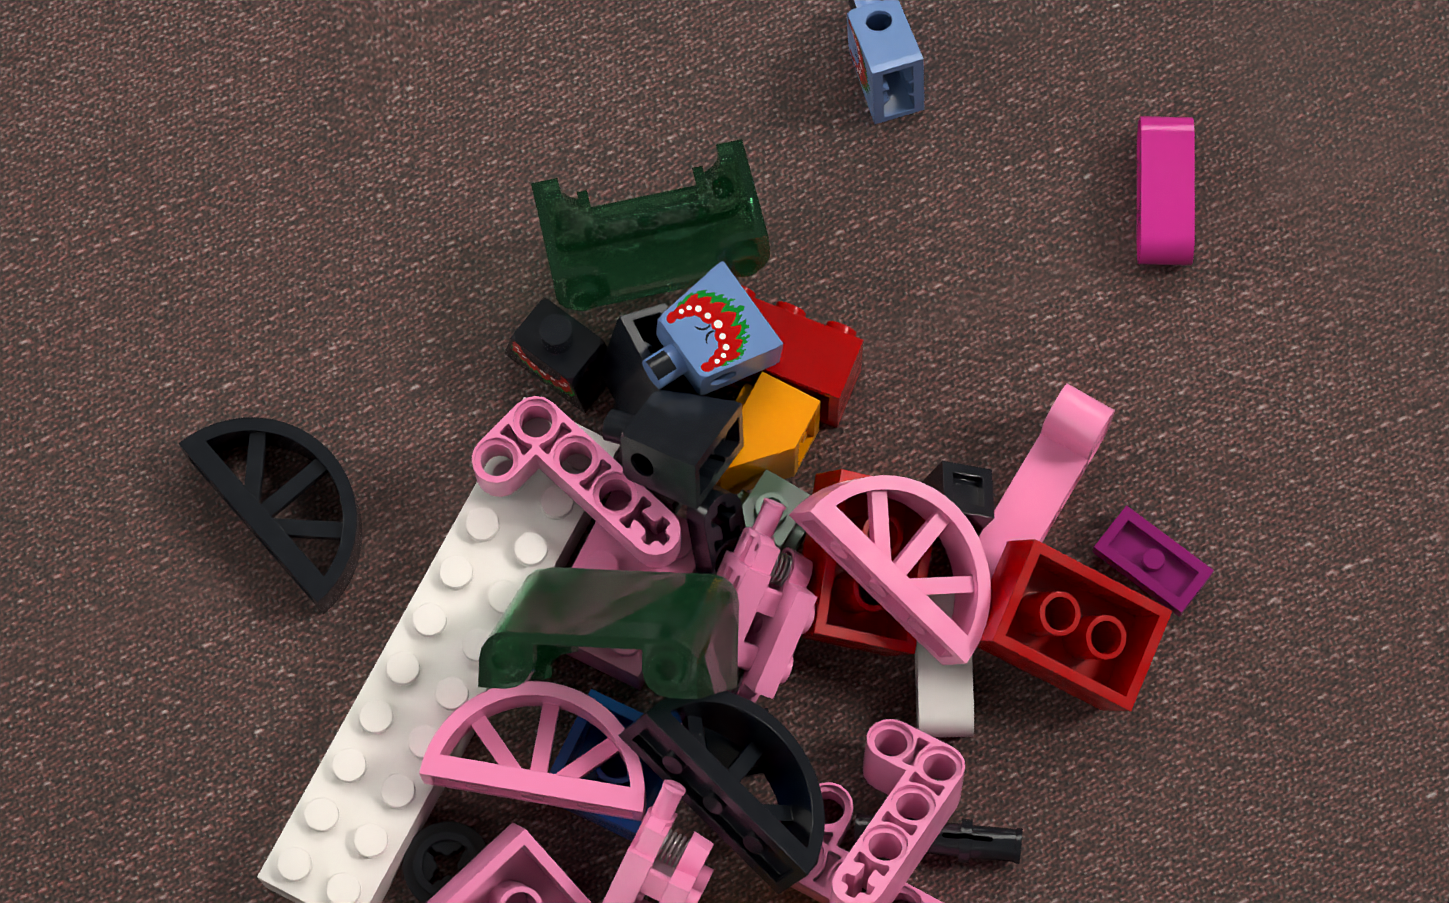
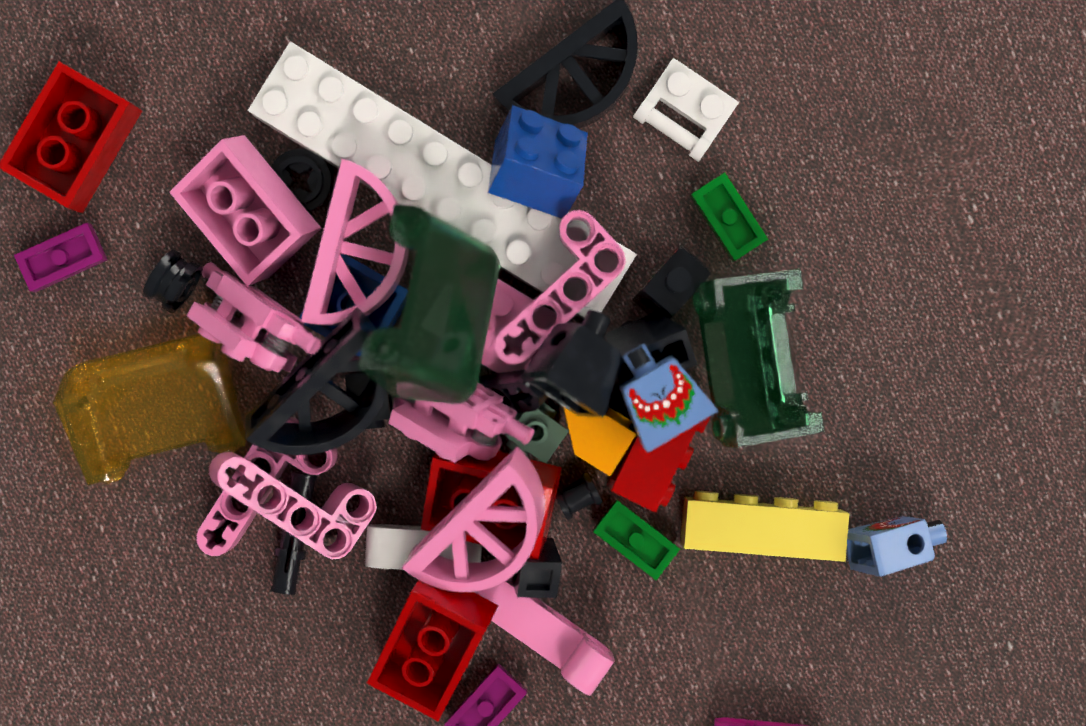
camera: 90 degrees right, 15 degrees up
none -> blue brick [488,105,588,219]
none -> black bush [556,471,603,521]
none -> green plate [592,499,680,581]
none -> white plate [633,58,739,162]
none -> light yellow brick [680,491,849,562]
none -> green plate [690,172,768,262]

